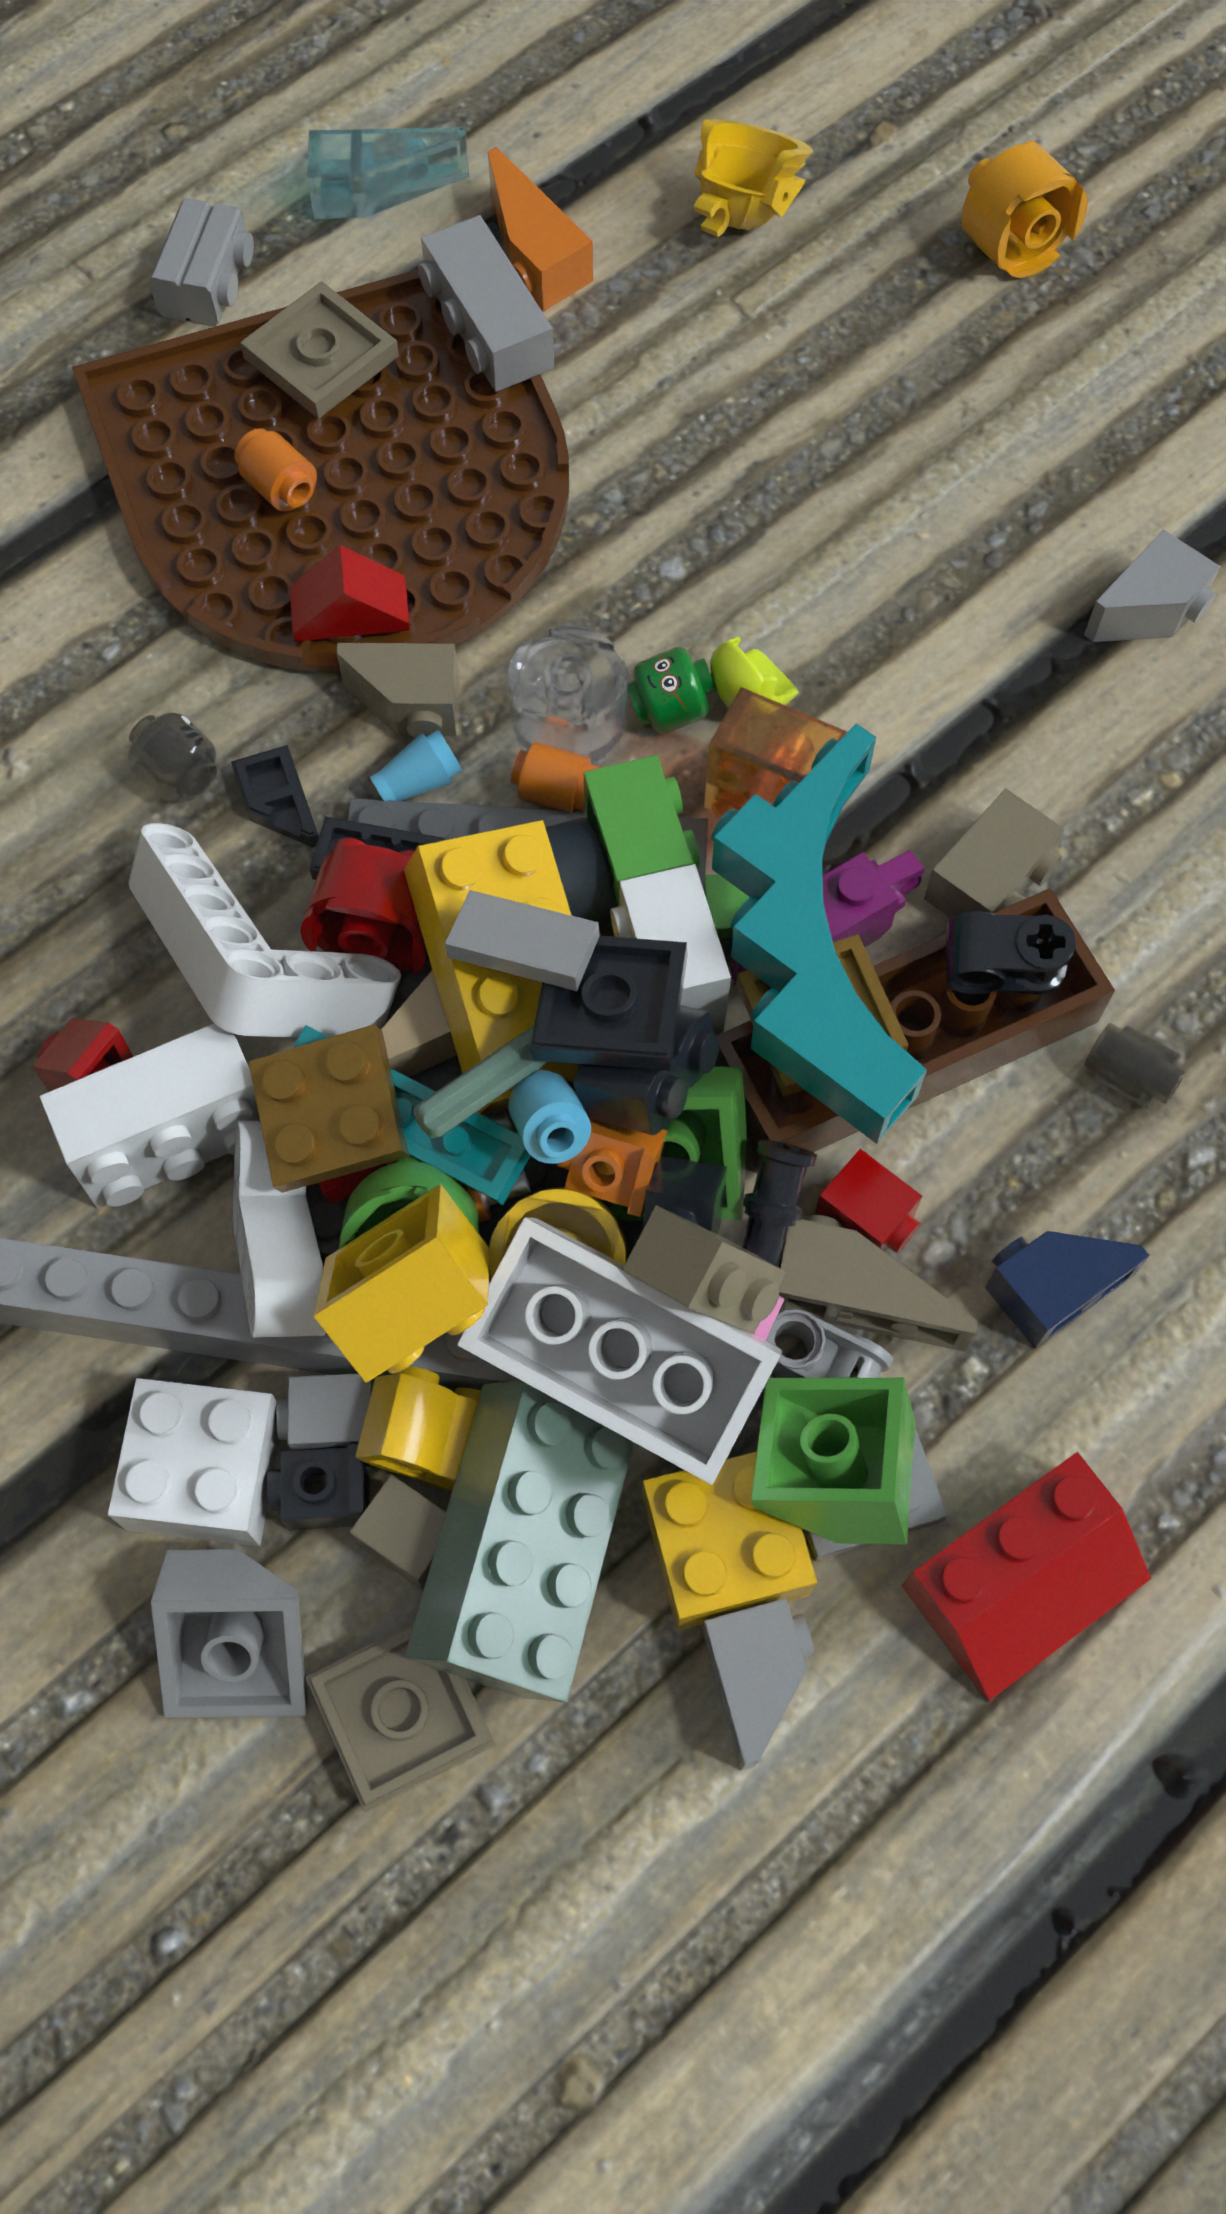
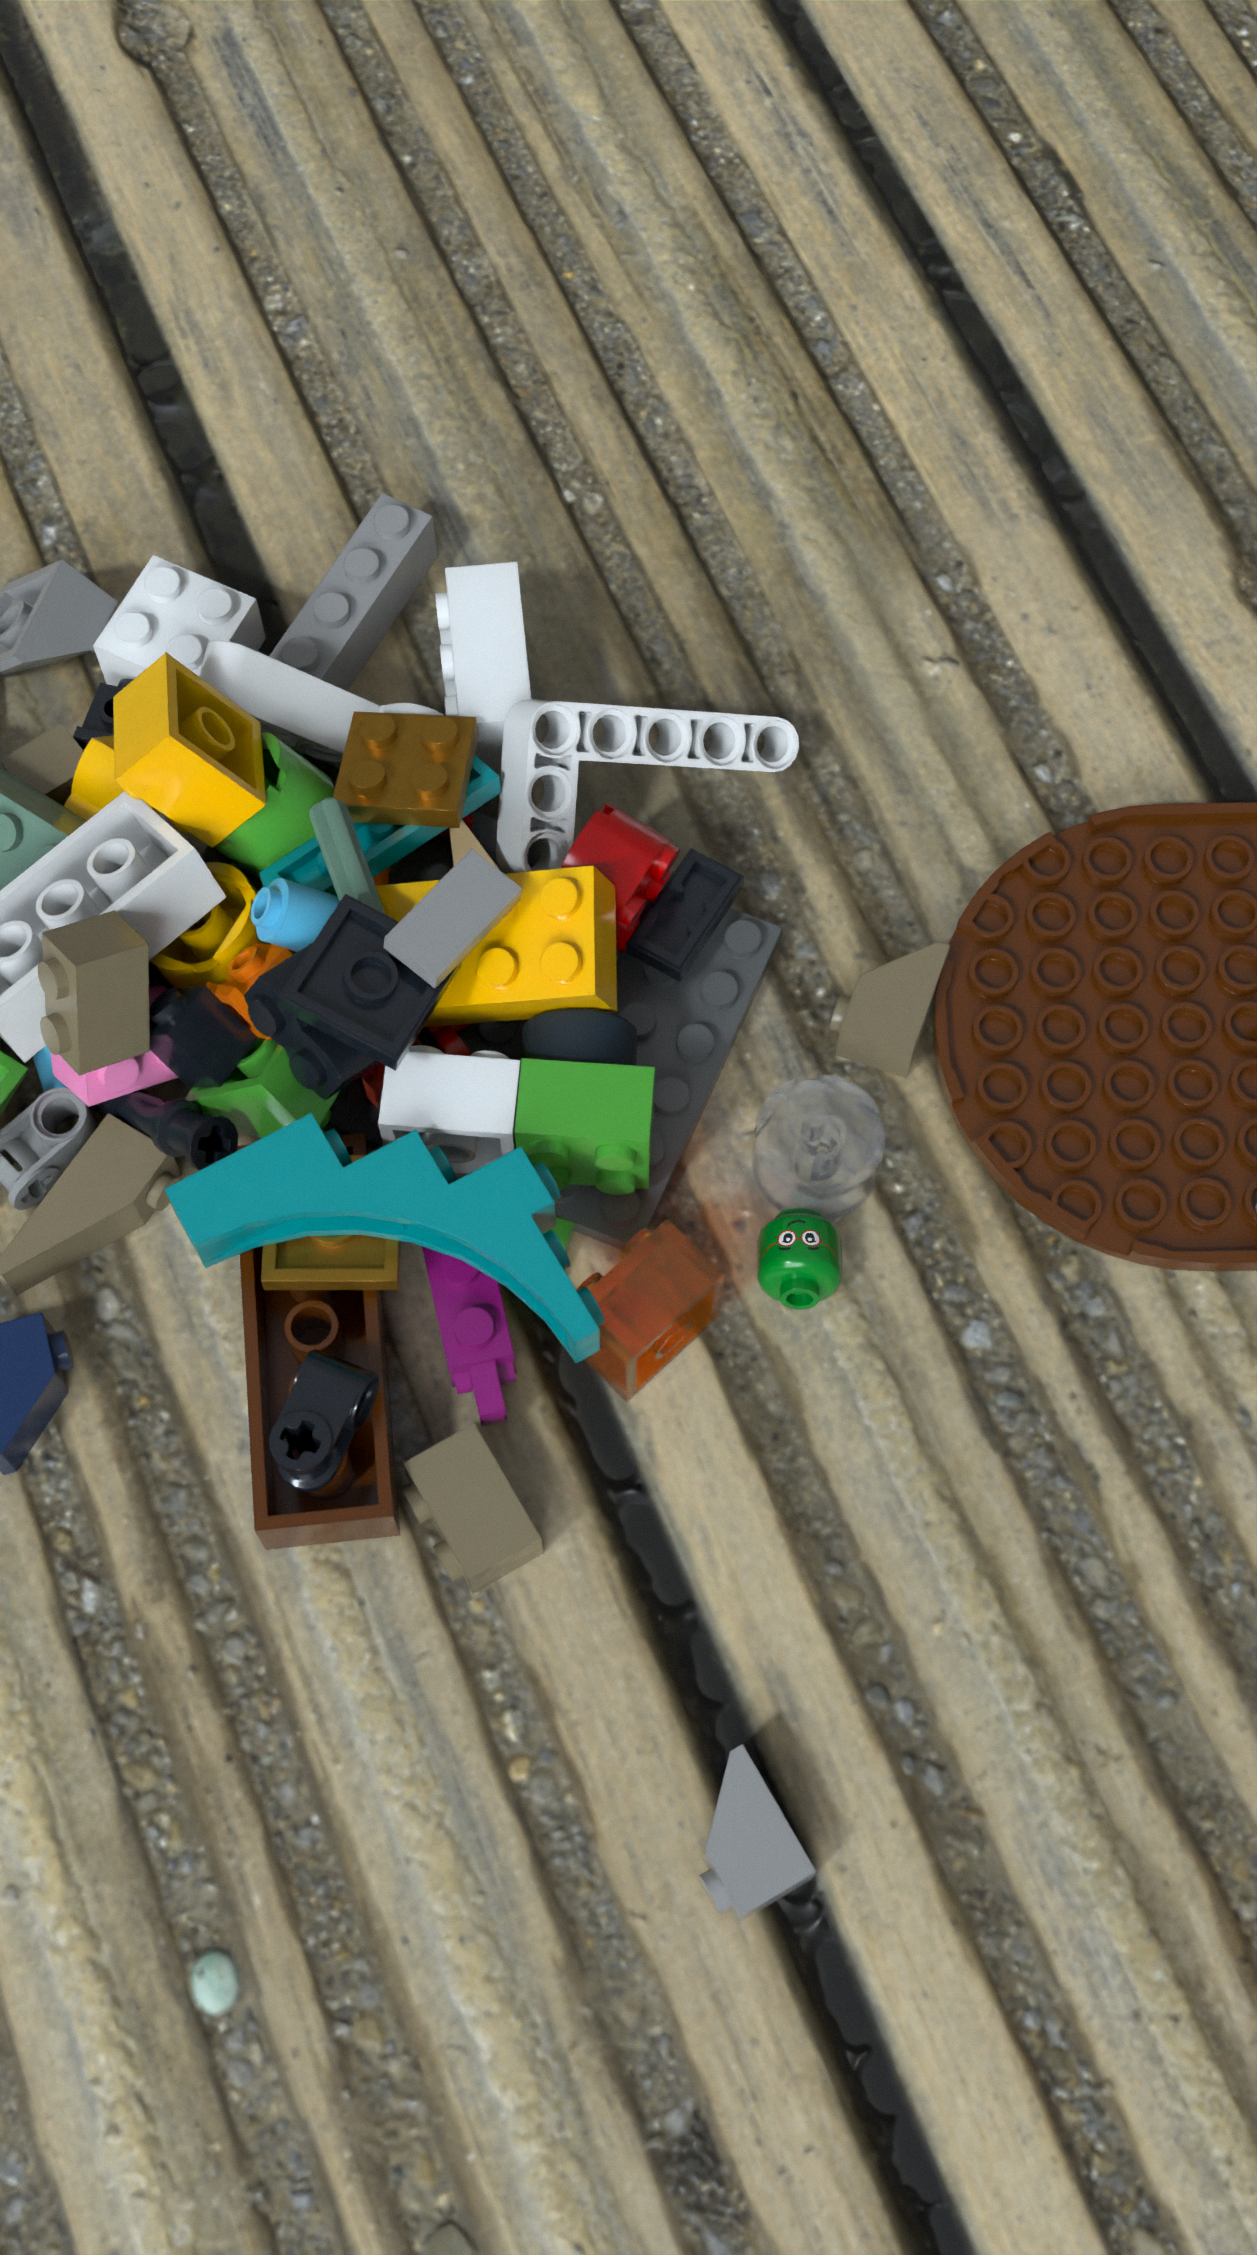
camera: 110 degrees right, 0 degrees up
red slope [32,1018,133,1092] -> none
clear smoke head [127,712,218,801] -> none
black tile [231,745,319,848] -> none
orange brick [235,428,317,511] -> none
red slope [290,545,410,642] -> none
medium azure cone [370,730,462,802] -> none
orange brick [511,741,602,813] -> none
neon yellow hair [710,637,799,721] -> none
red brick [814,1148,923,1254] -> none
clear smoke brick [1084,1023,1186,1109] -> none

